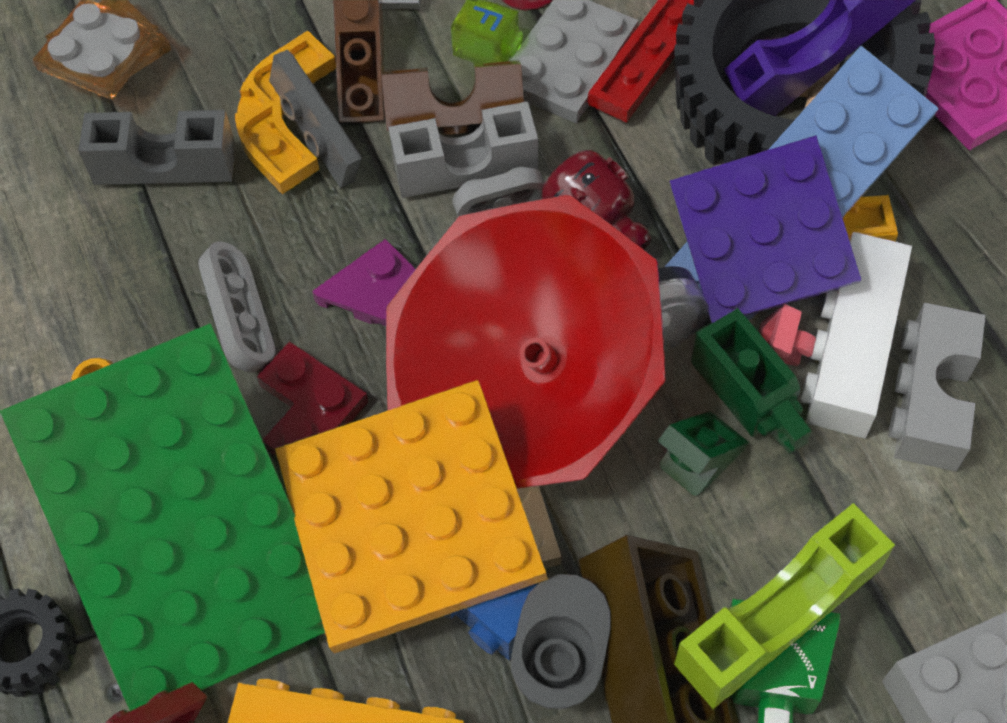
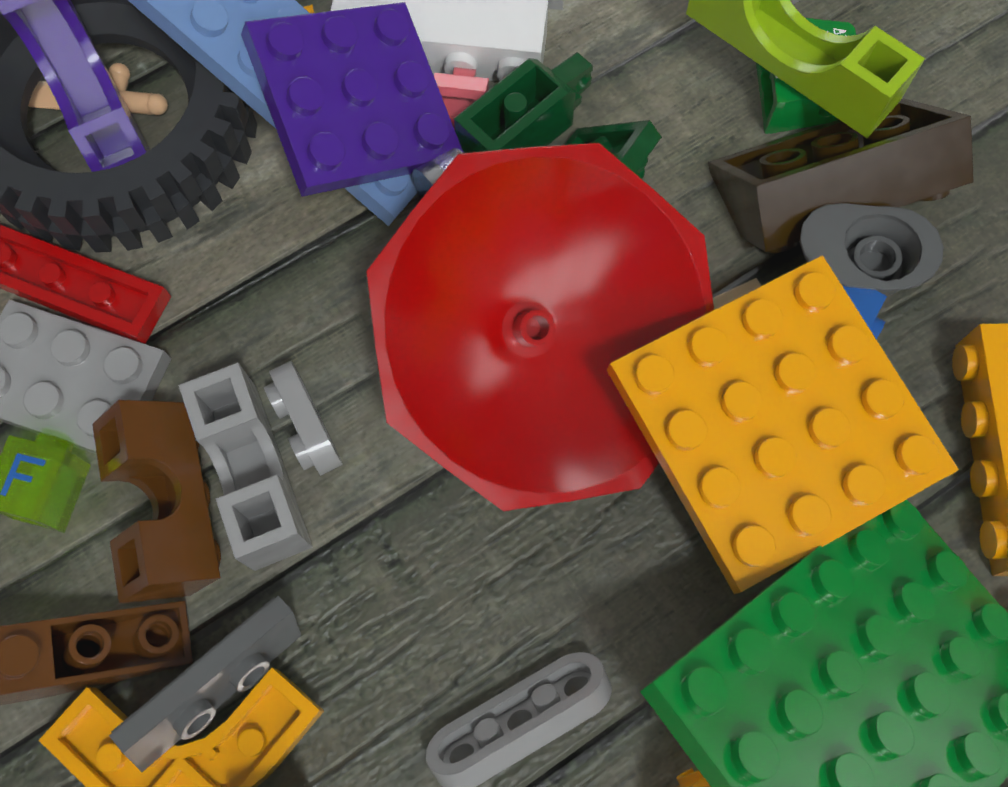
camera: 100 degrees left, 10 degrees up
dark red plate [257,341,368,457] -> none
magenta wing [312,239,416,326] -> none
dark red piece [541,150,652,250] -> none

